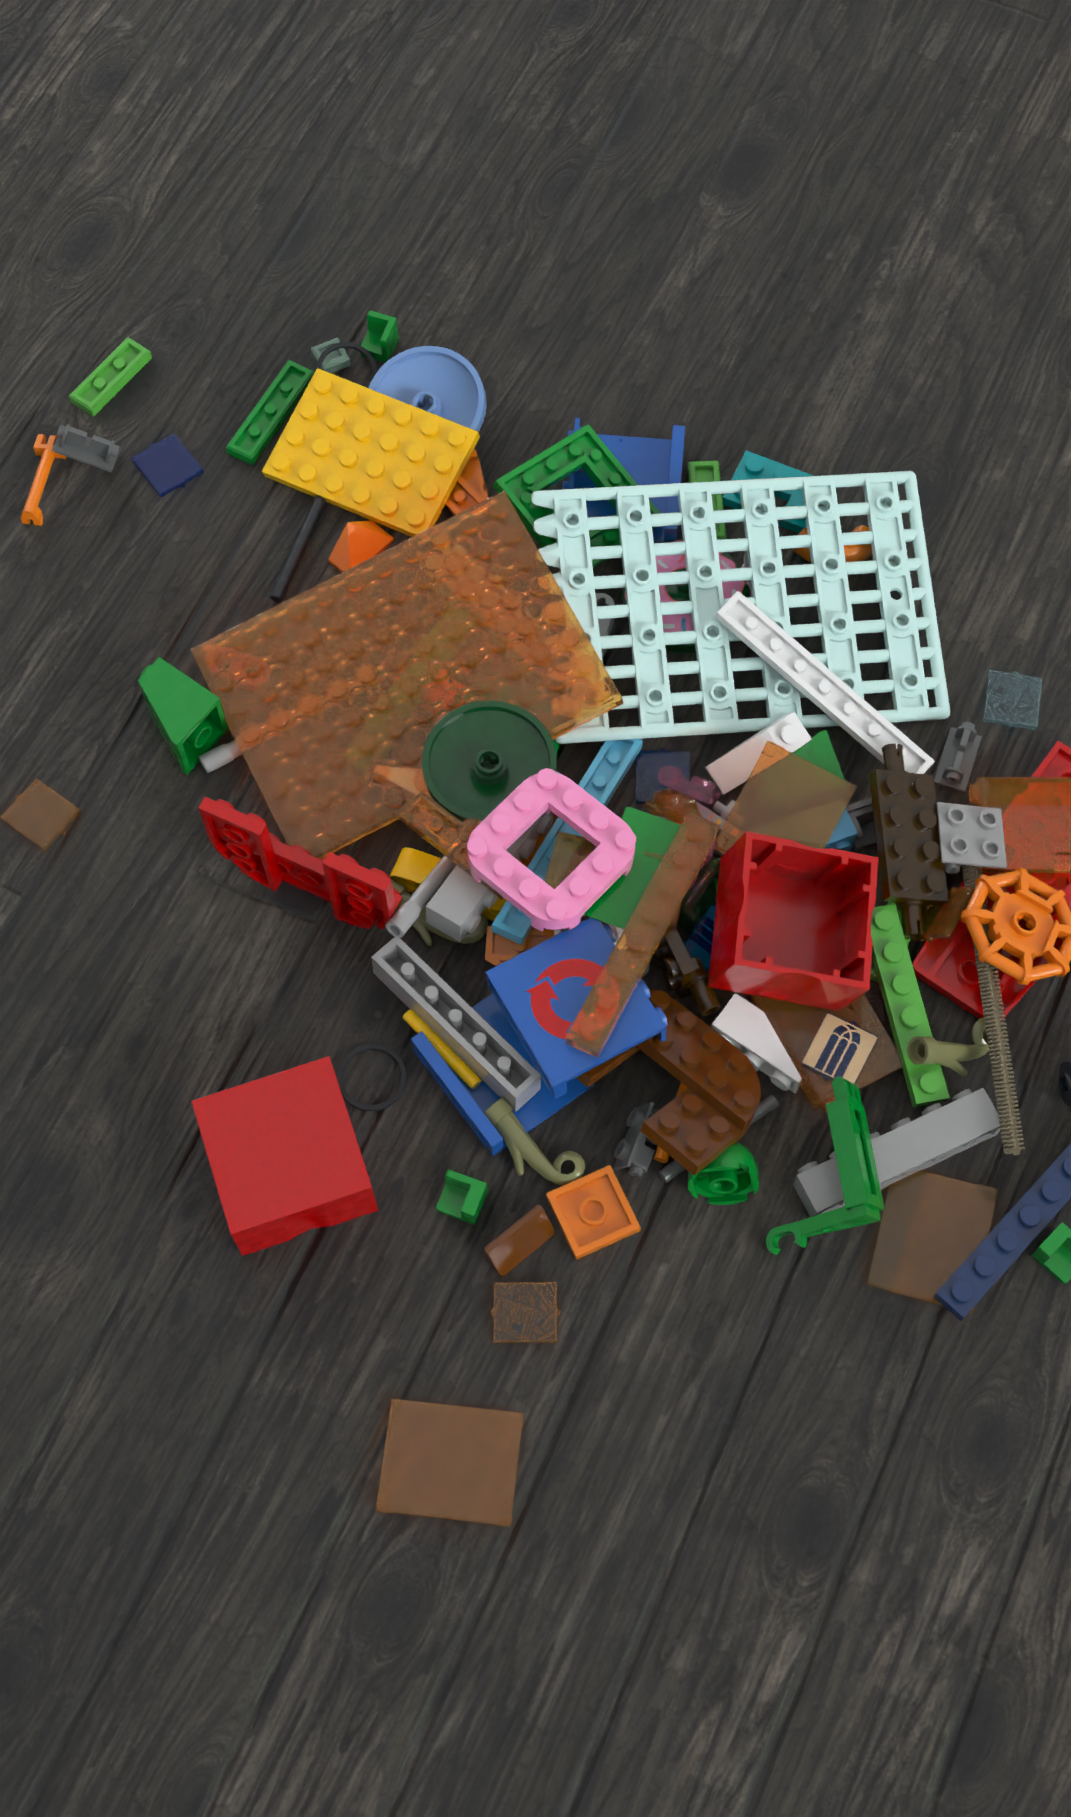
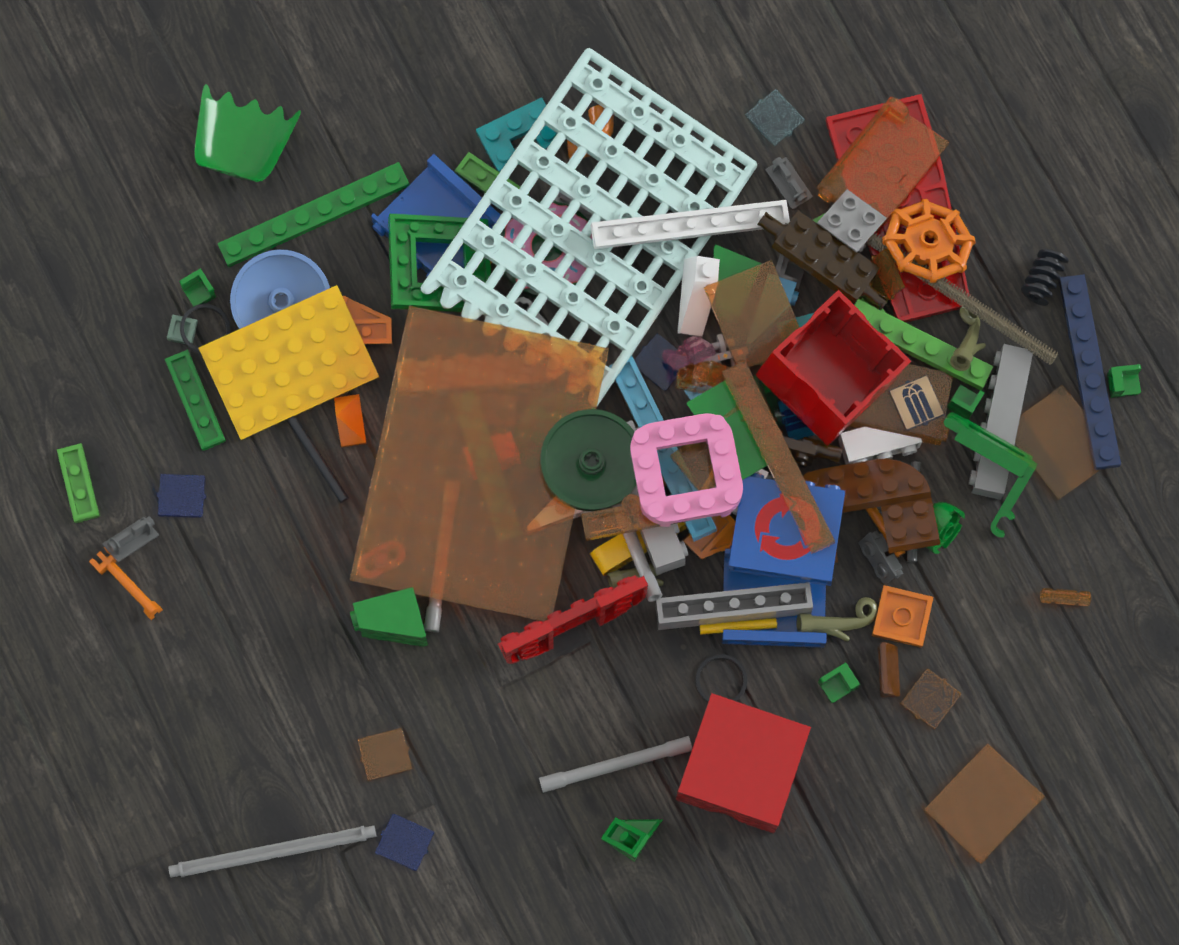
camera: 55 degrees left, 10 degrees up
none -> green piece [195,84,301,182]
none -> green plate [217,162,409,268]
none -> light grey piece [539,736,692,793]
none -> green slope [601,817,663,862]
none -> green panel [947,384,984,420]
none -> clear orange axle [1040,588,1091,606]

